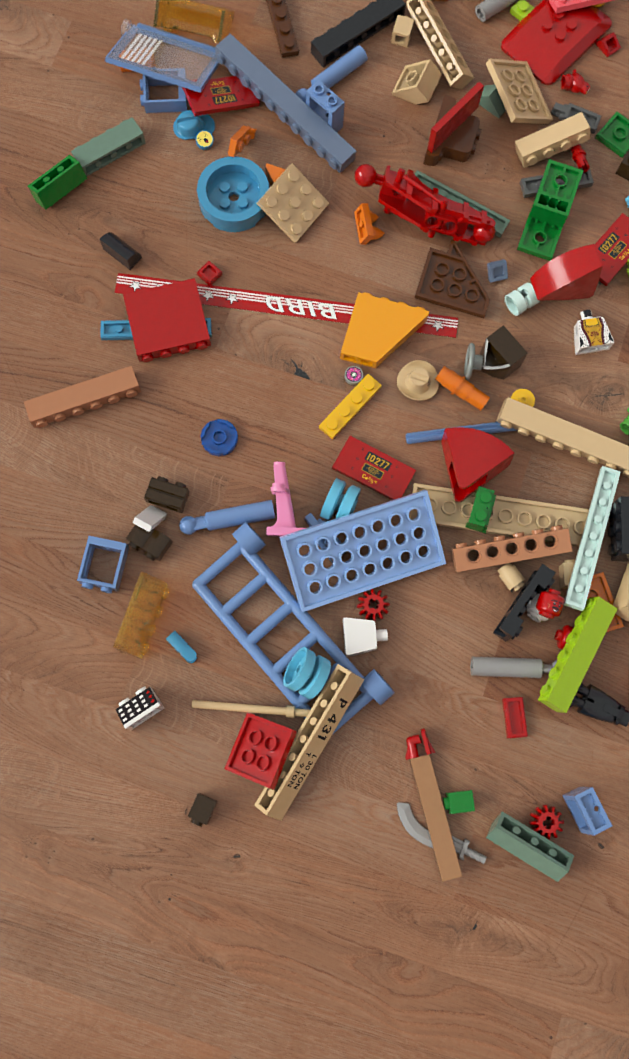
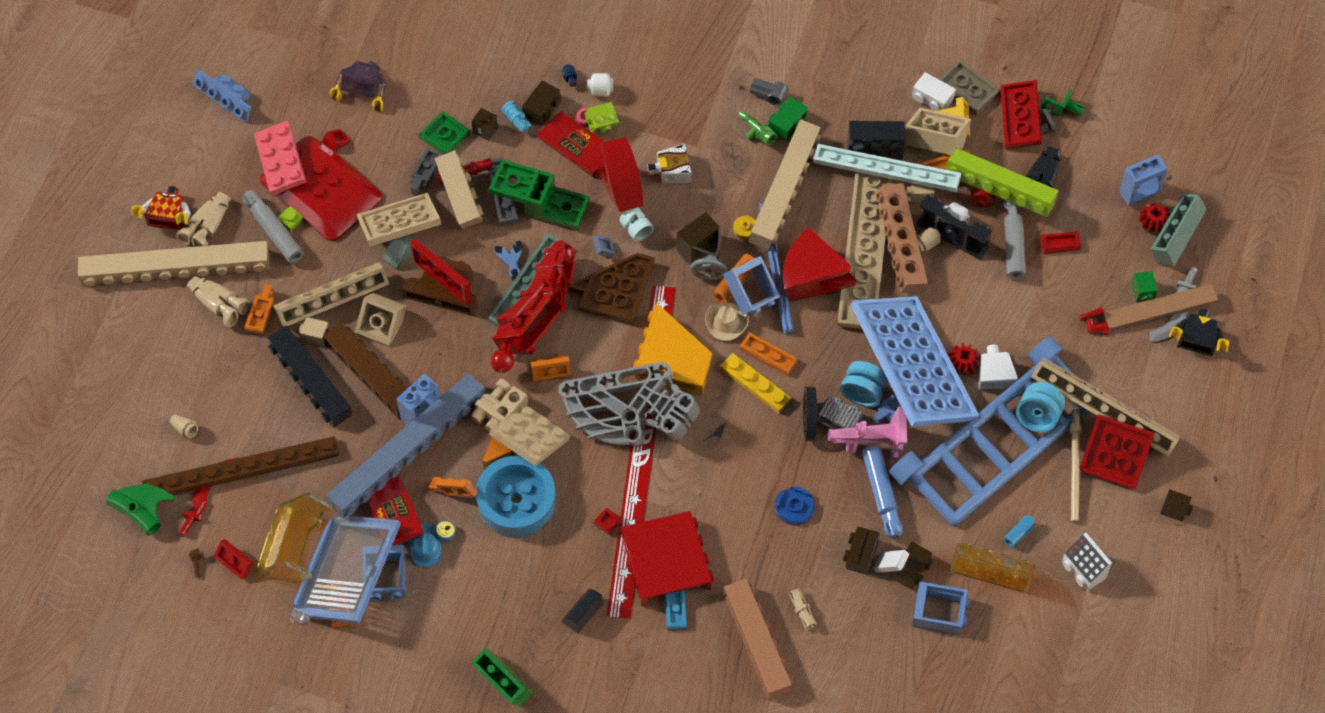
camera: 85 degrees left, 15 degrees down
sand green brick [71,117,146,176] -> none
medium blue piece [295,45,368,103] -> none
red tile [332,436,416,500] -> none
tile [344,366,363,385] -> none
green window [465,486,496,534] -> none
red head [536,588,565,619] -> none
red animal [561,69,590,94] -> none
none -> reddish brown brick [323,322,407,419]
none -> tan hips [471,378,529,432]
none -> medium blue piece [495,240,523,280]
none -> light grey beam [559,362,700,447]
none -> medium blue window [723,256,781,315]
none -> orange tile [739,332,798,376]
none -> tan pin [789,589,817,630]
none -> black piece [803,386,817,442]
none -> light grey brick [817,396,863,429]
none -> black torso [1168,309,1229,356]

